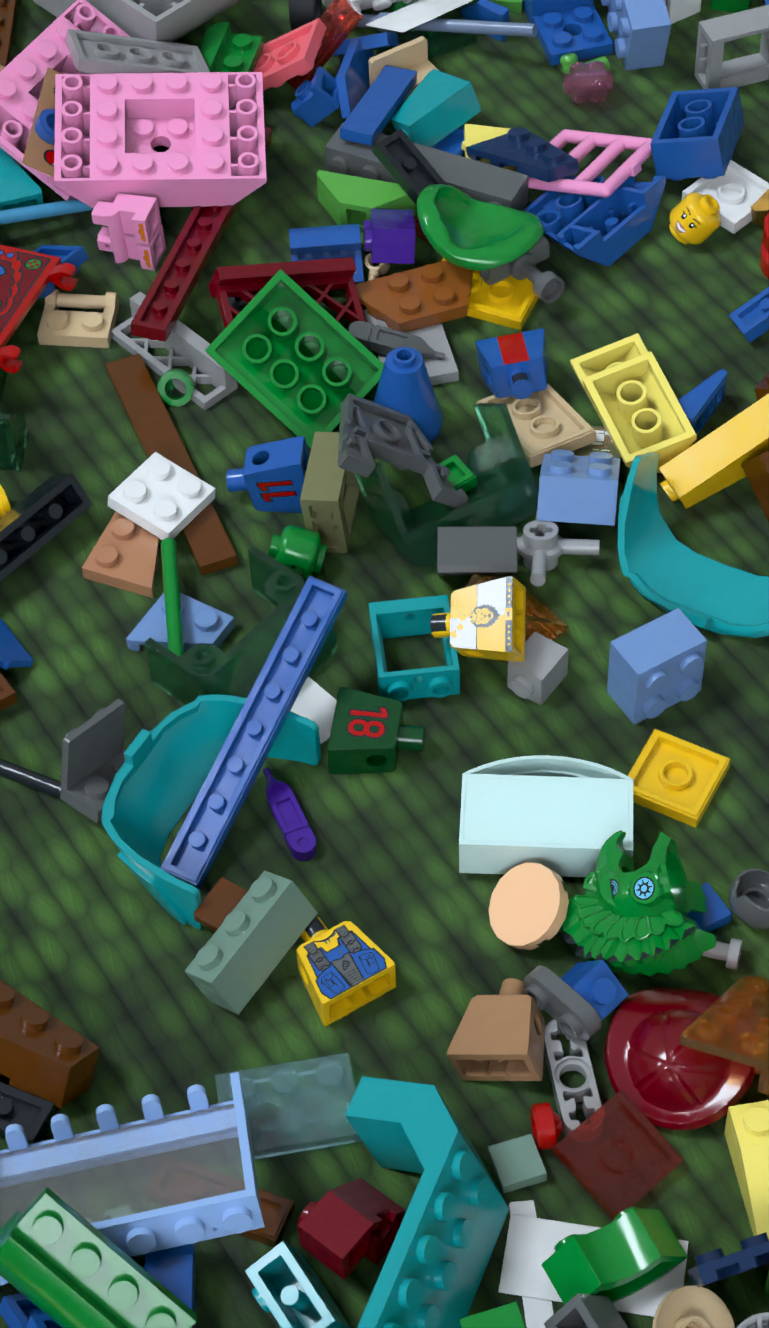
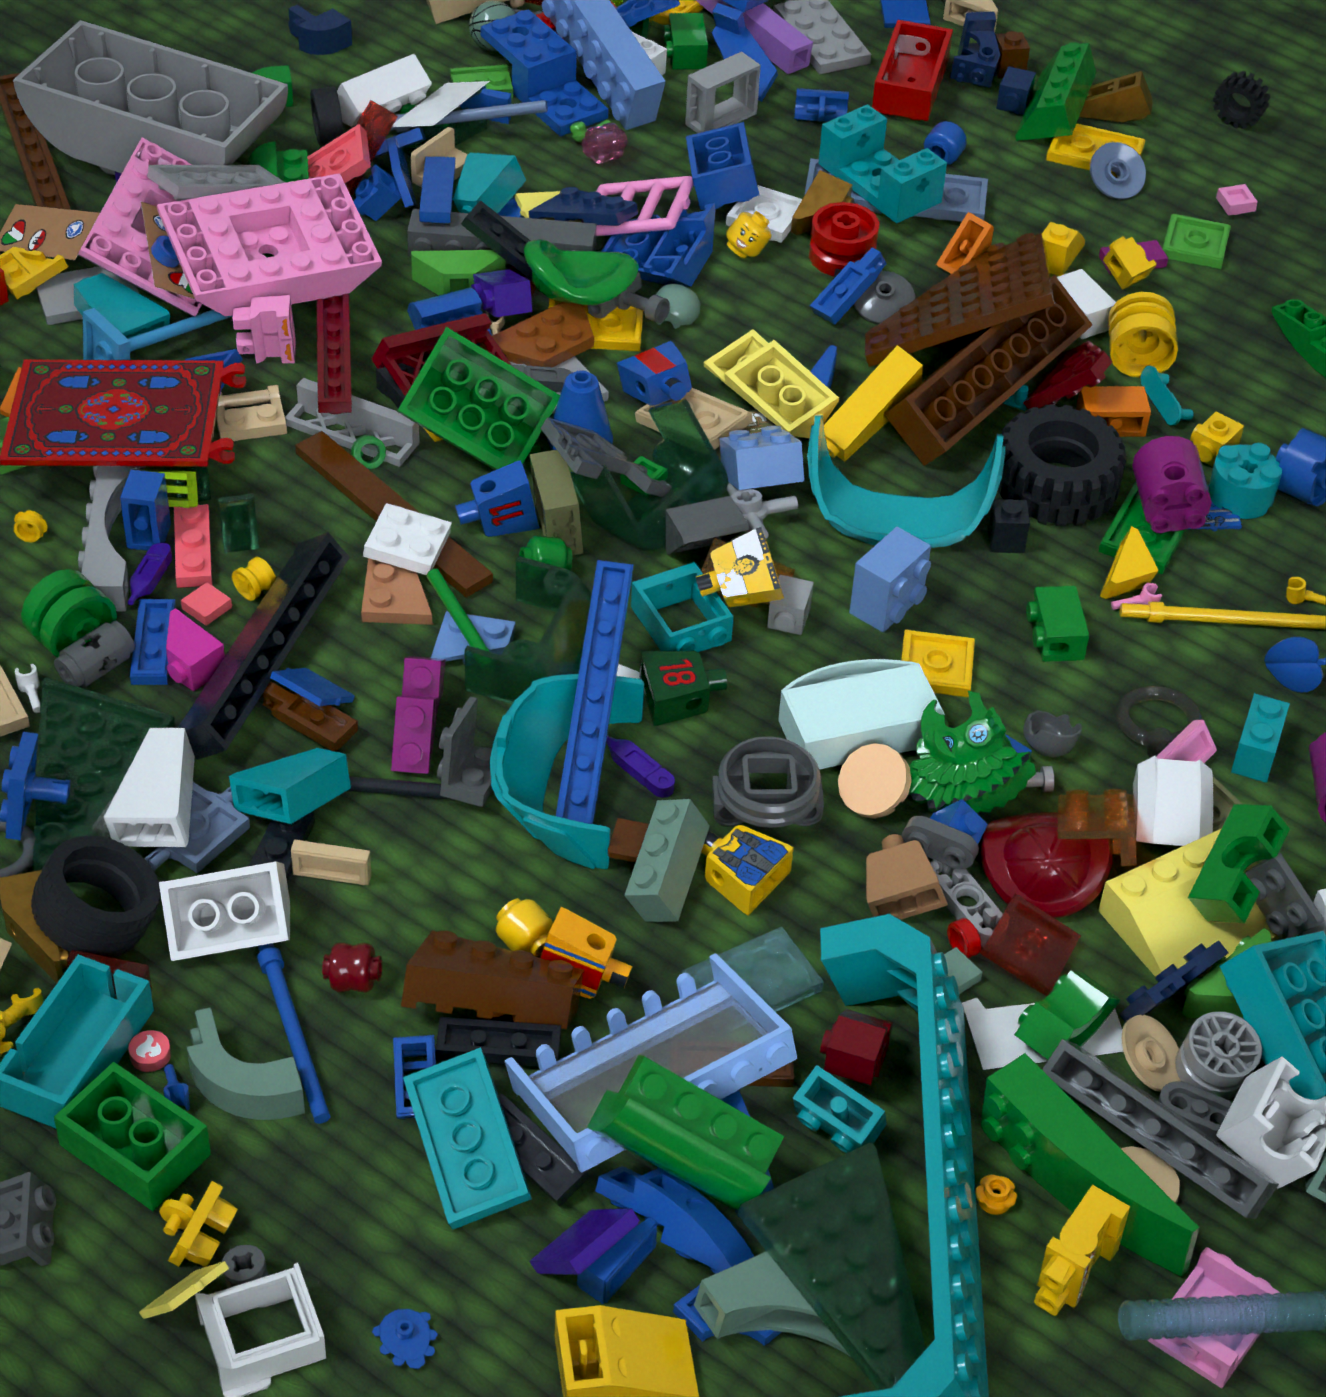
camera: 25 degrees left, 5 degrees down
none -> magenta arch [391,656,446,774]
none -> yellow head [496,898,553,957]
none -> light orange torso [541,907,632,999]
none -> sand green hair [655,284,701,329]
none -> dark grey piece [712,736,824,828]

